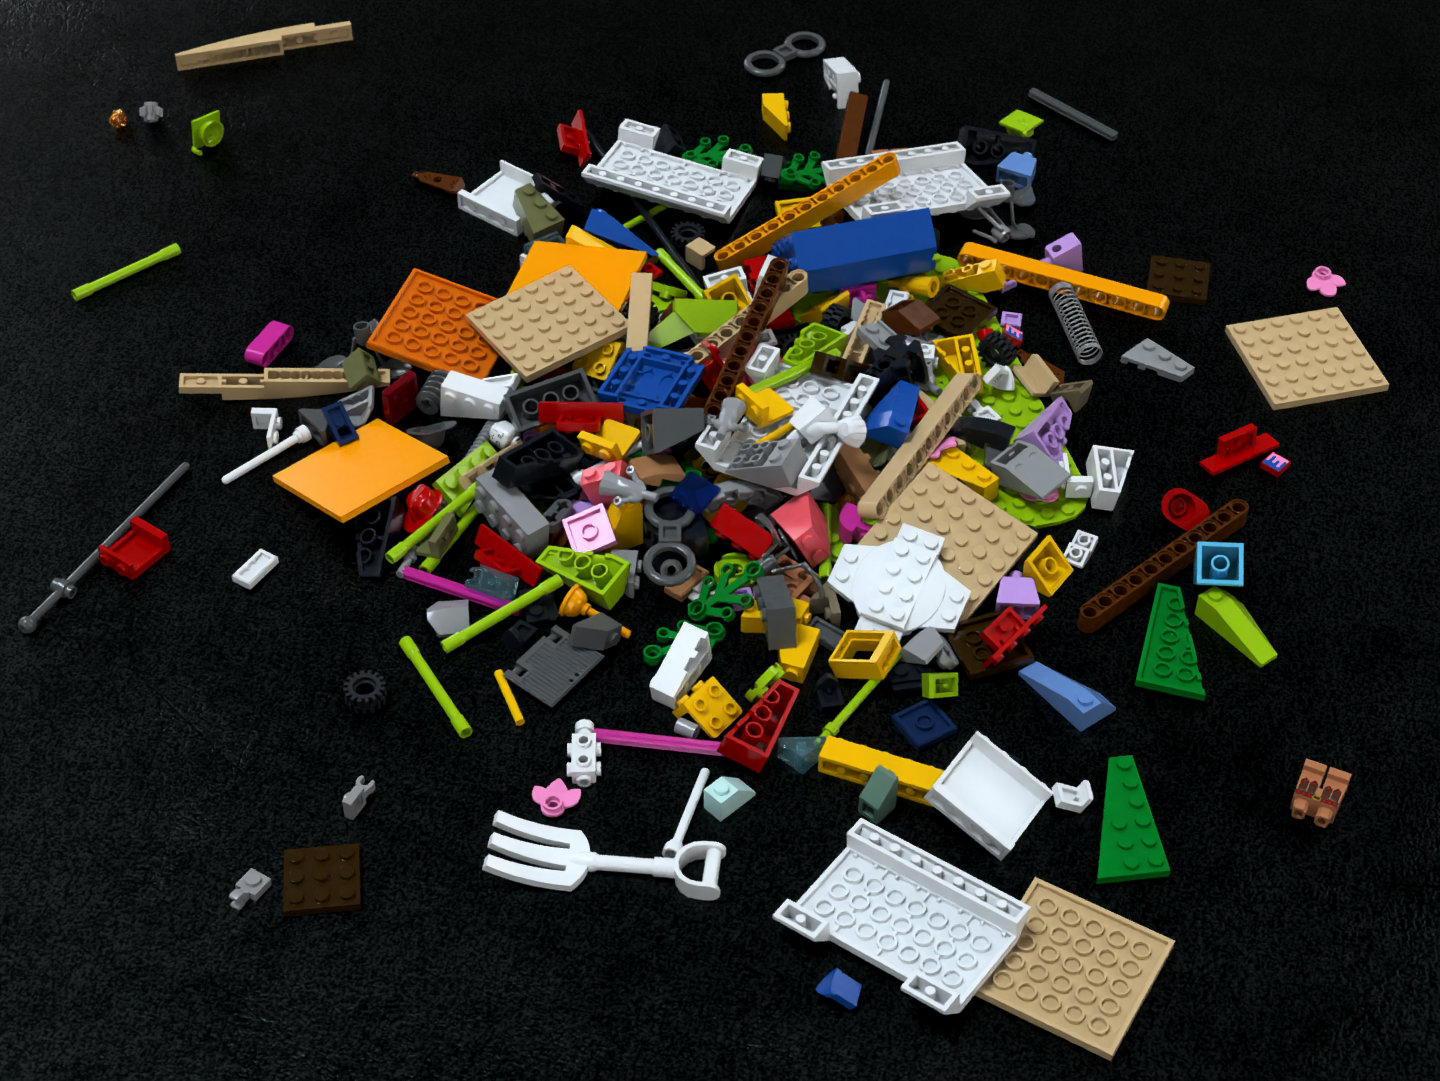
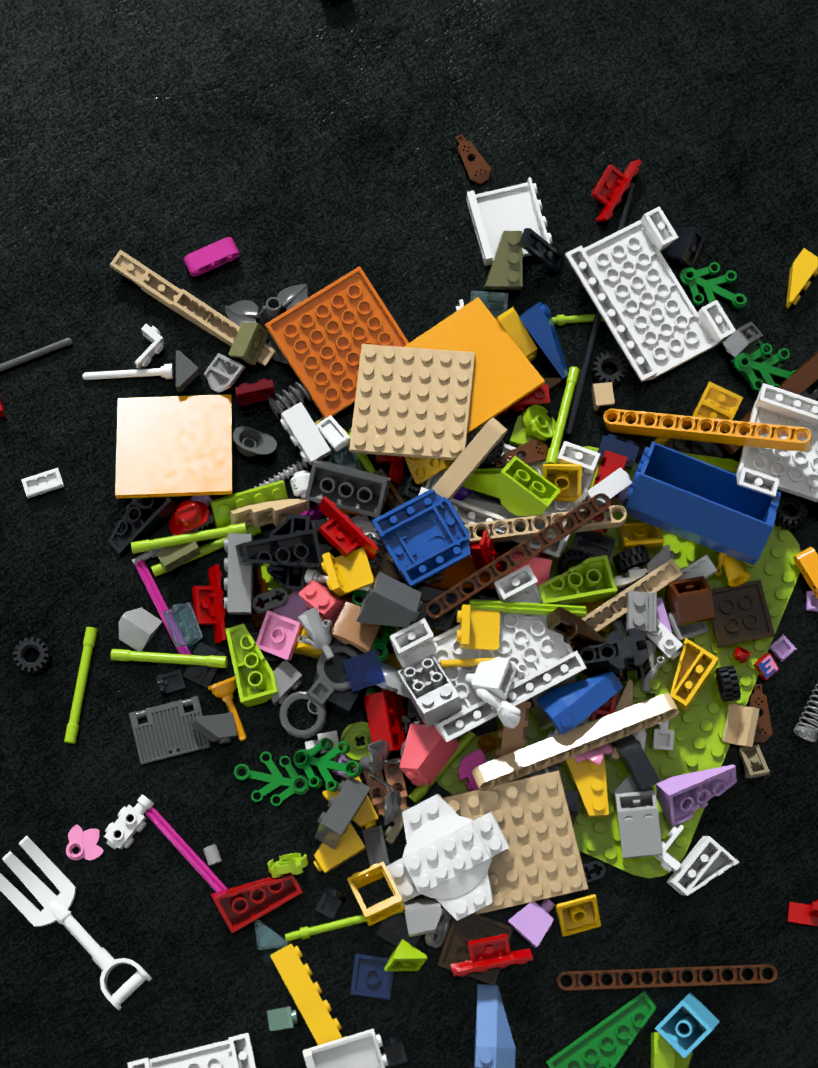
camera: 35 degrees right, 30 degrees up
lime piece [71,243,181,301] -> none
dark blue slope [321,401,359,447] -> none
yellow bar [494,669,525,726] -> none
white wedge [649,622,712,710] -> none
white piece [662,768,710,858] -> none
medium nougat plate [664,565,710,603] -> none
yellow bracket [672,676,742,739] -> none
light aqua slope [704,776,756,822] -> none
light grey piece [707,397,749,441] -> none
dark pink hips [840,282,877,309] -> none
yellow slope [940,258,1006,293] -> none
white tile [982,364,1015,391] -> none
white slope [1064,530,1098,569] -> none
red piece [1161,488,1210,531] -> none

